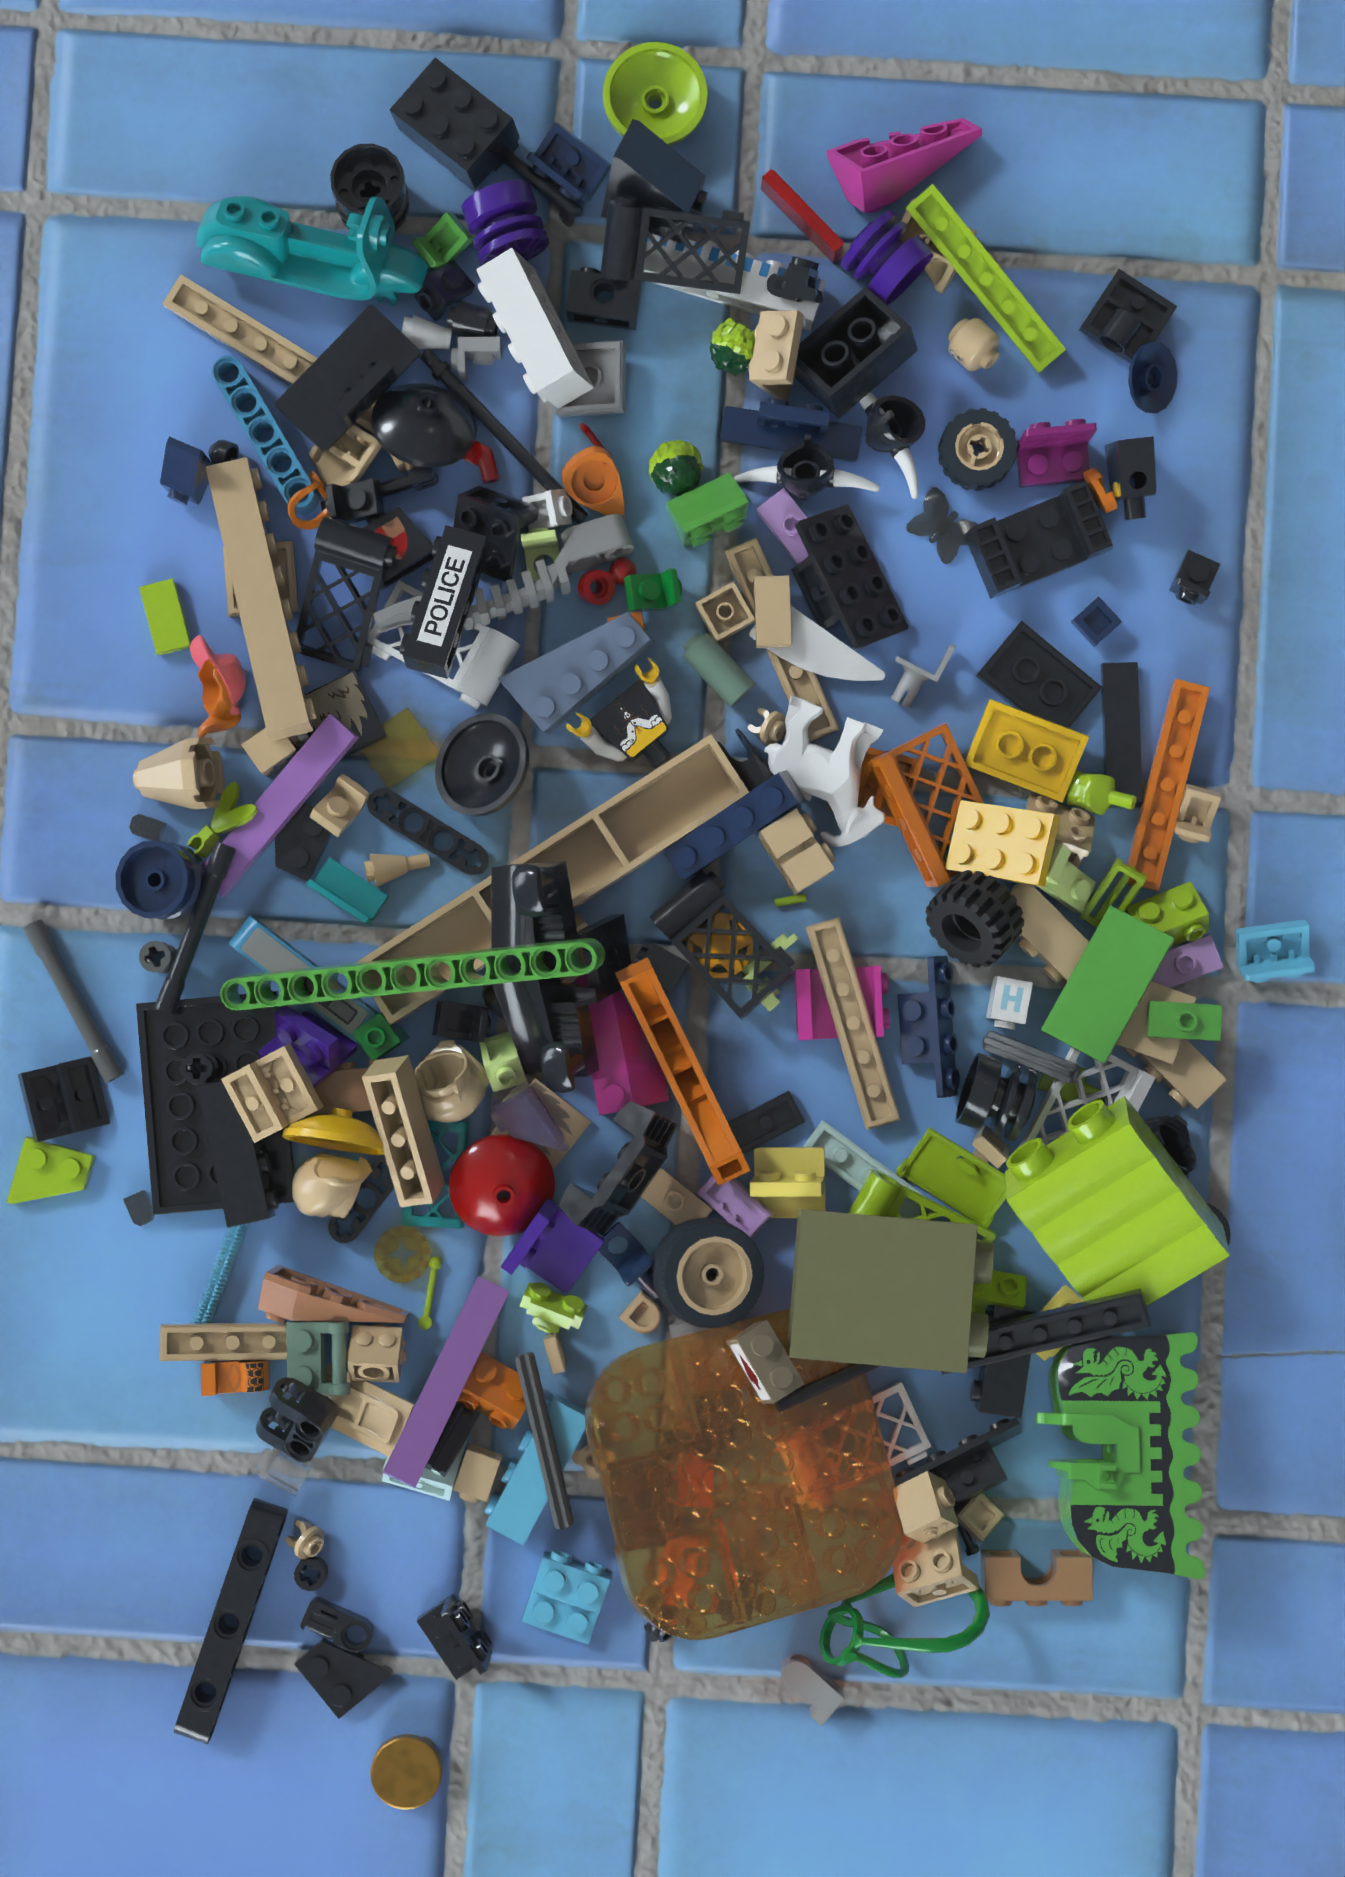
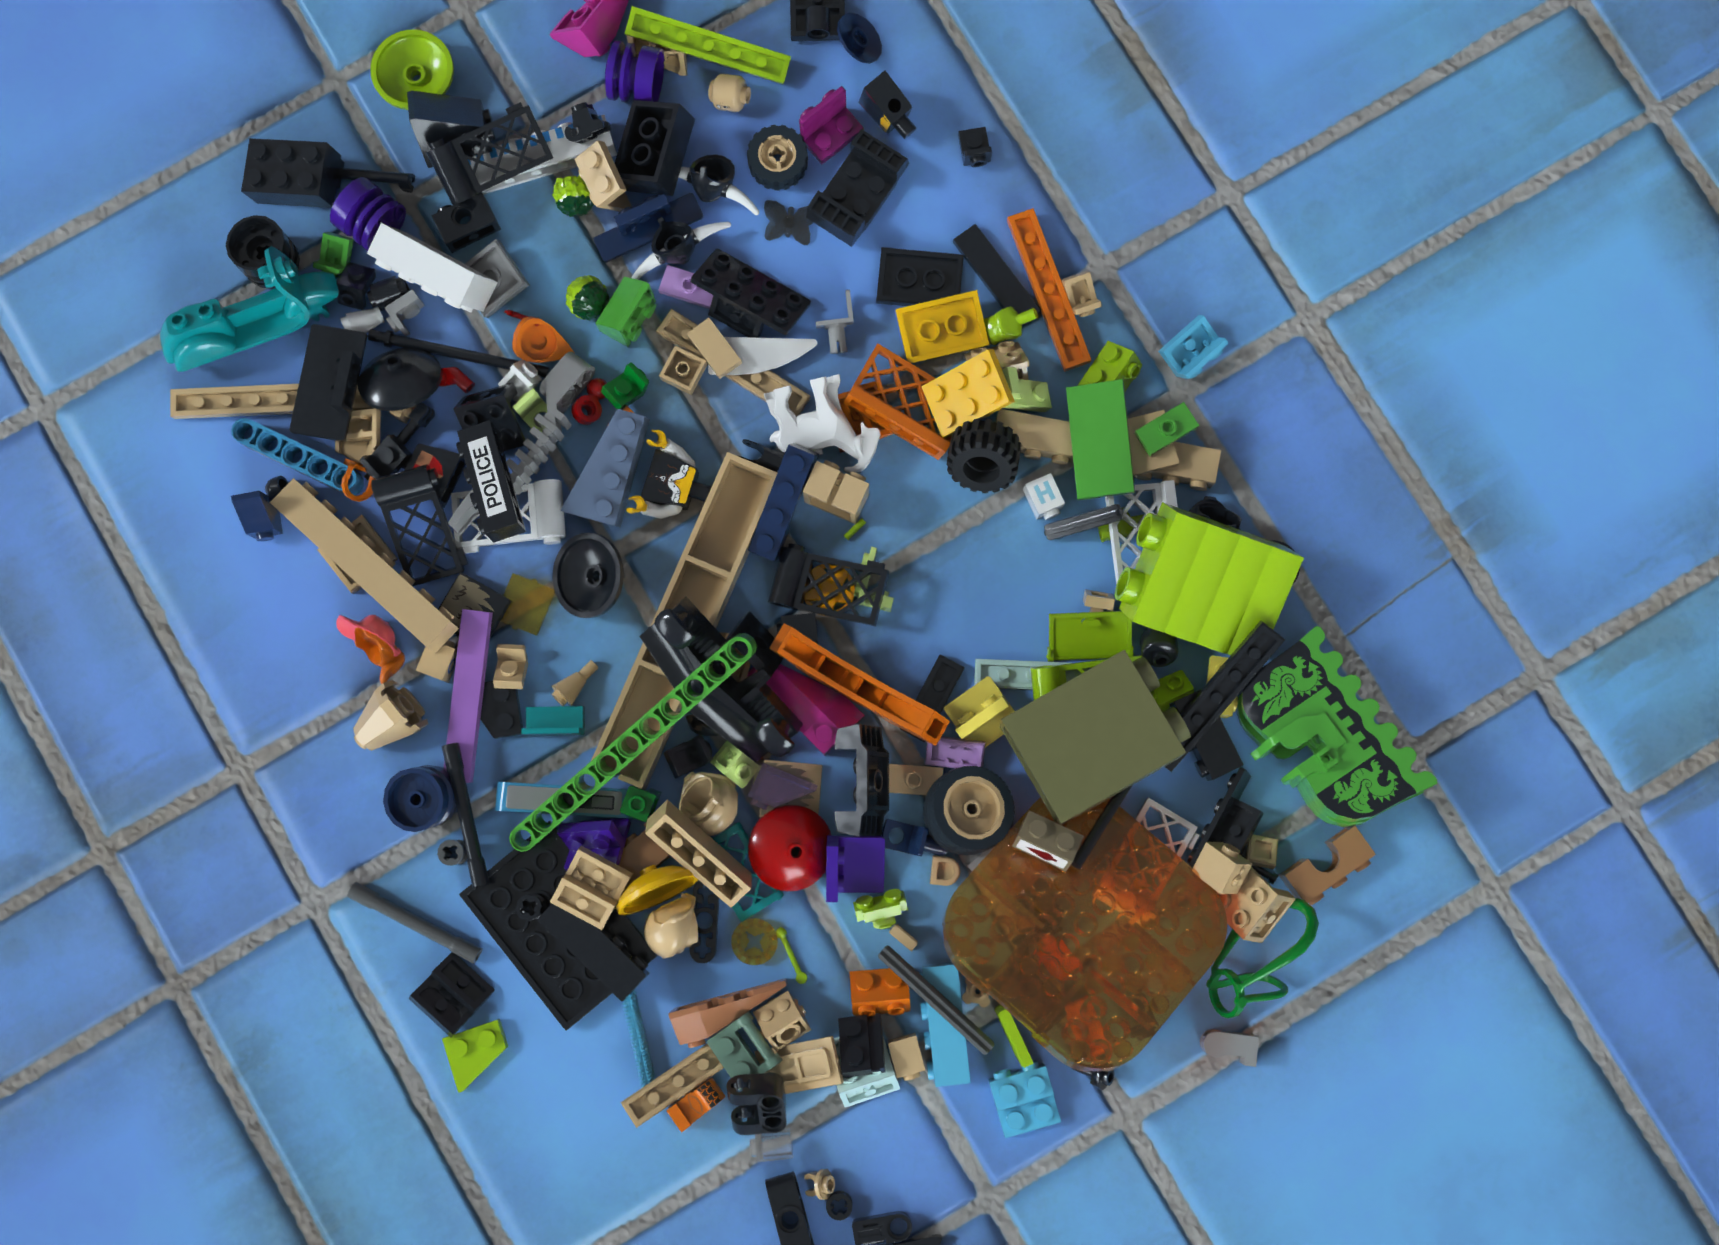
camera: 35 degrees left, 5 degrees down
clear smoke piece [123,1190,155,1226] -> none
clear smoke piece [129,814,166,841] -> none
lime tile [139,578,191,656] -> none
lime piece [187,782,258,858] -> none
black beam [367,788,489,876] -> none
medium lavender tile [383,1276,510,1488] -> none
black bracket [417,1594,493,1680] -> none
dark blue bracket [526,122,612,202] -> none
sand green brick [682,632,756,708] -> none
tan plate [747,708,786,745] -> none
red tile [761,169,844,263] -> none
dark pink panel [794,966,890,1040] -> none
tan tile [805,917,900,1130] -> none
dark blue bracket [897,956,960,1098] -> none
black wheel [955,1053,1038,1141] -> none
dark blue plate [1071,596,1122,647] -> none
lime tile [1079,857,1148,928] -> none
orange tile [1083,467,1118,513] -> none
lavender plate [1152,935,1224,988] -> none
none -> lime tile [994,1003,1034,1068]
none -> black head [1140,628,1179,667]

